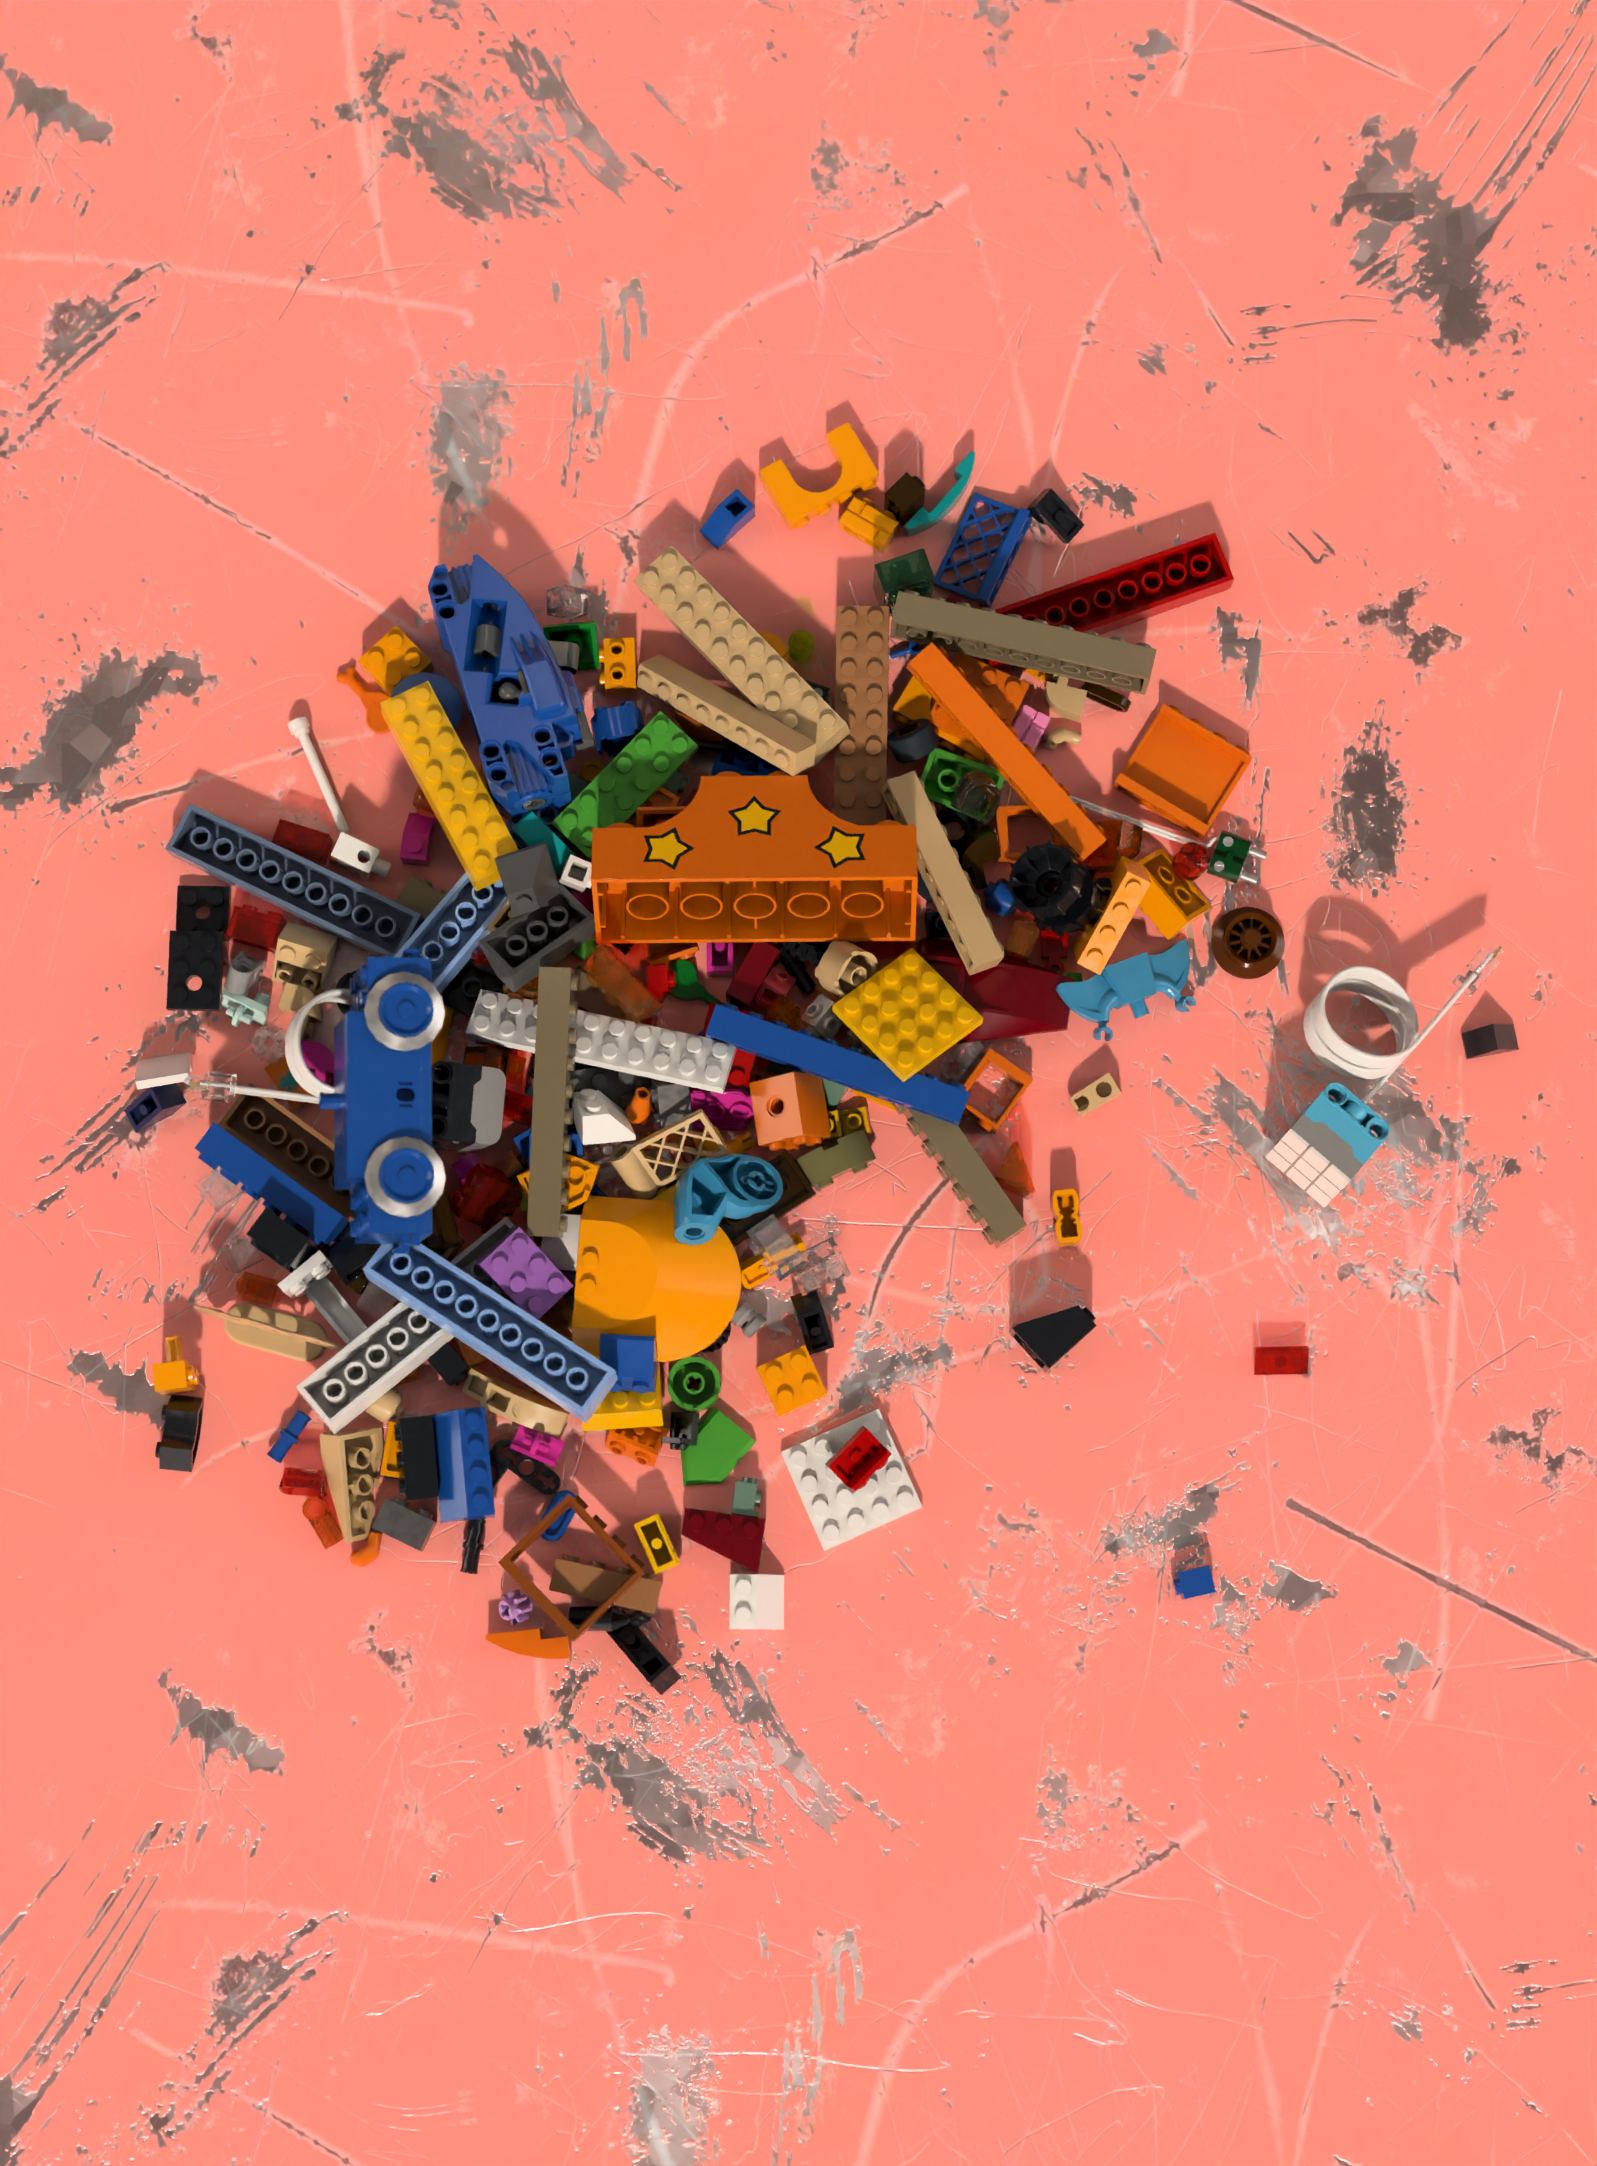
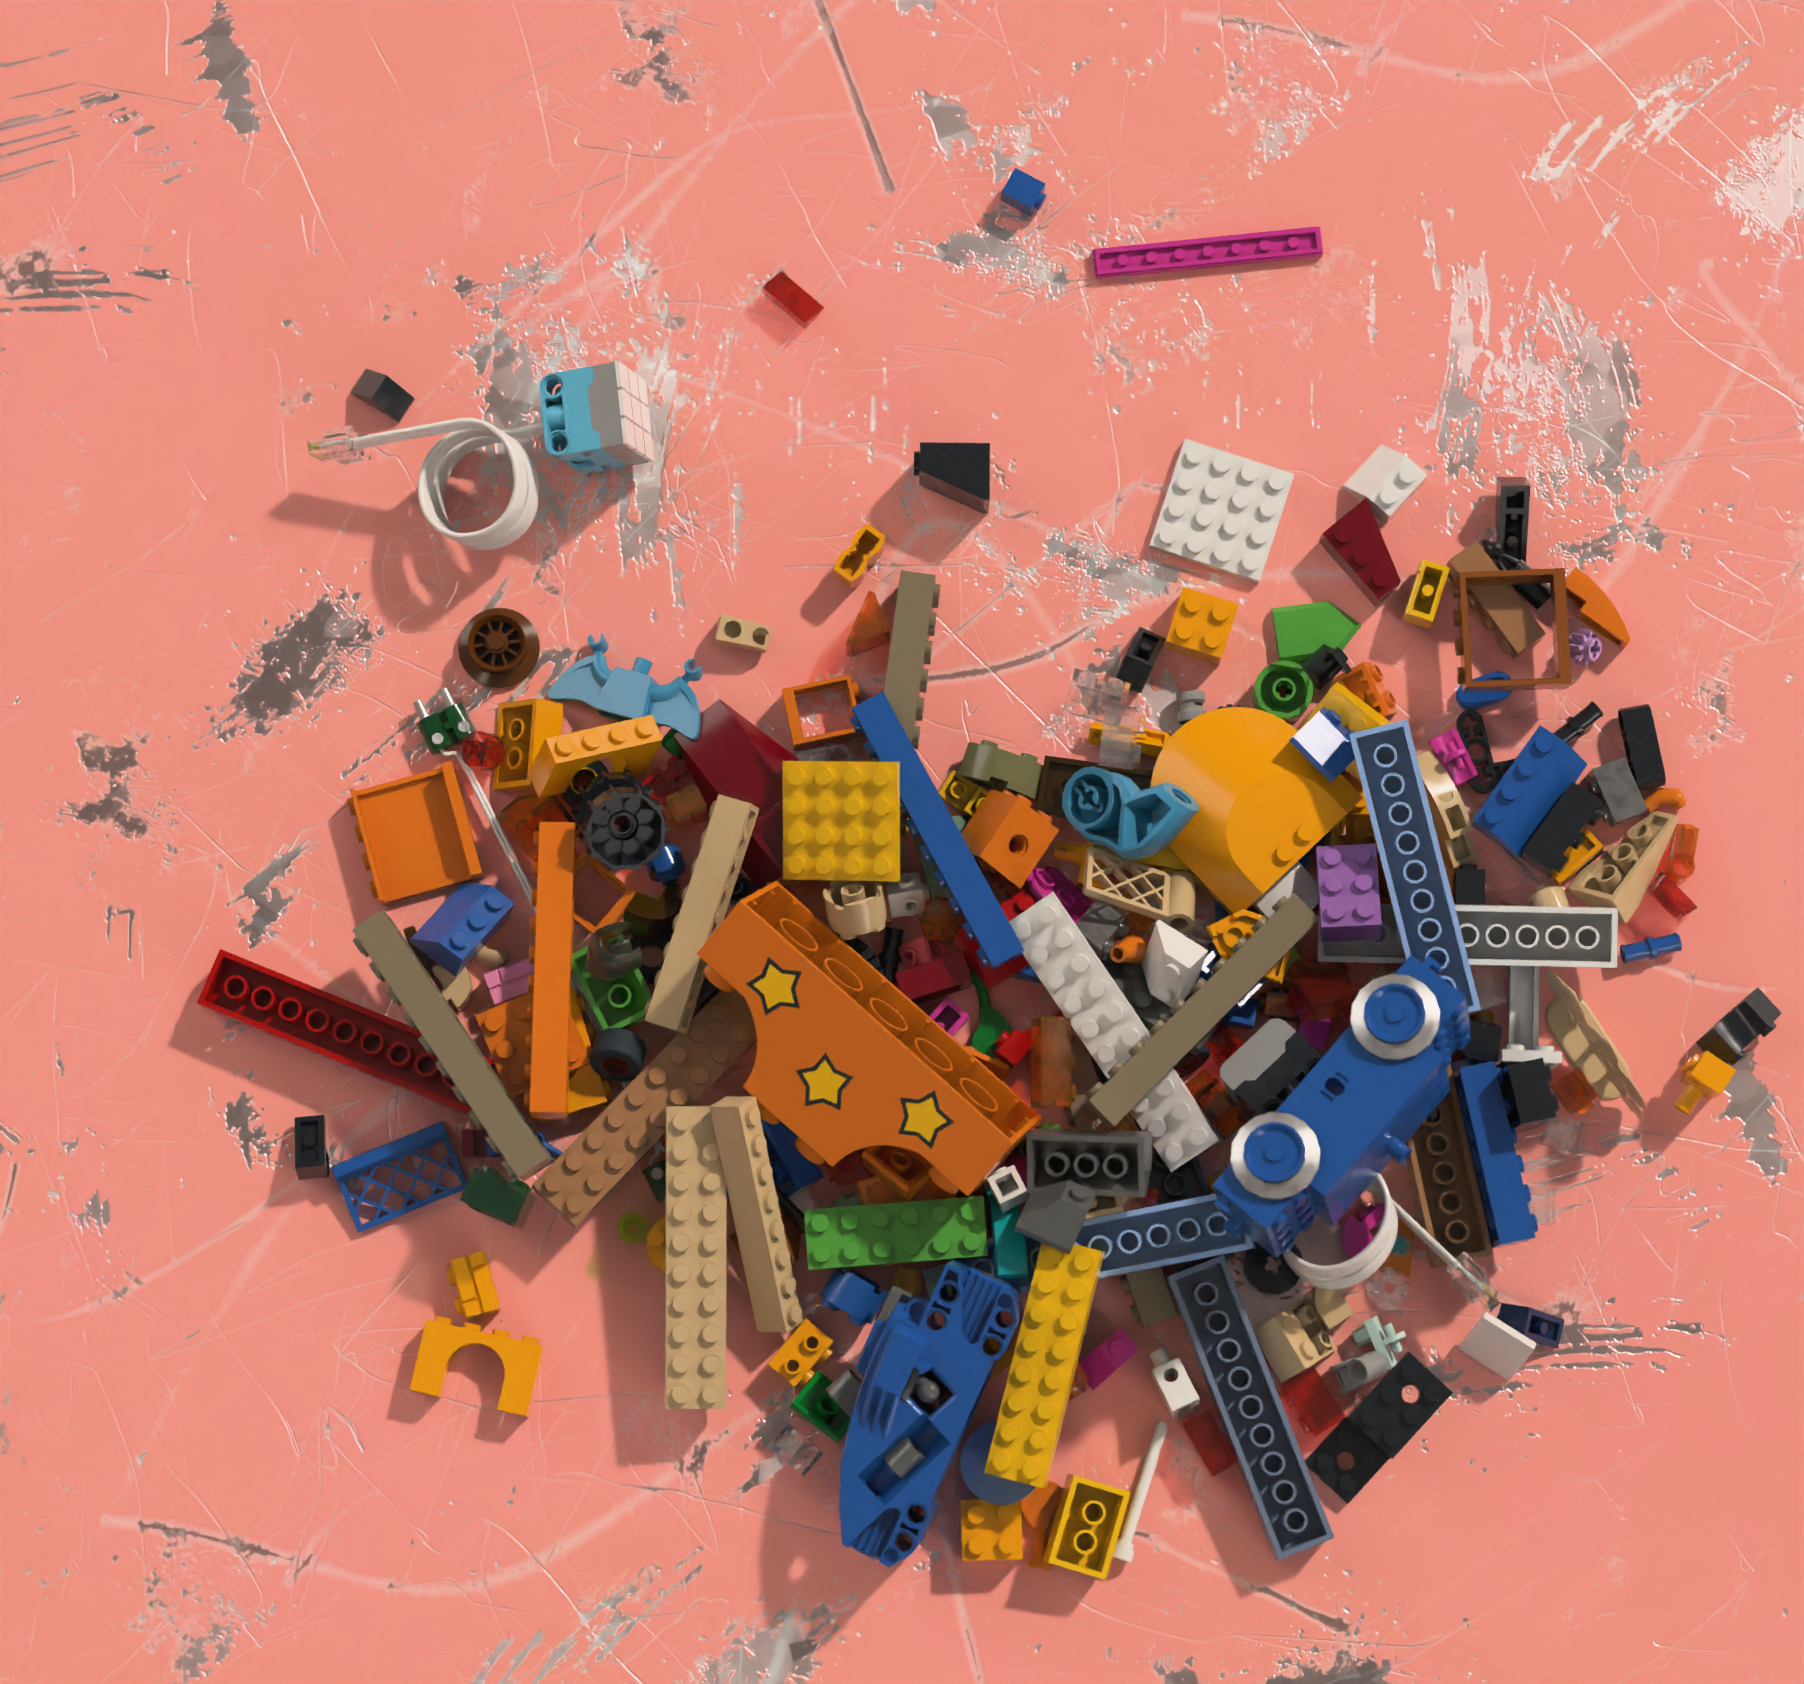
camera: 140 degrees left, 0 degrees up
blue slope [700,489,755,550] -> none
sand green brick [731,1477,762,1518] -> none
red bracket [825,1426,892,1492] -> none
dark brown brick [884,472,925,527] -> none
teal slope [904,450,975,537] -> none
none -> blue slope [409,882,515,977]
none -> yellow brick [1042,1474,1131,1580]
none -> dark pink tile [1092,226,1323,279]
none -> black beam [1618,704,1666,790]

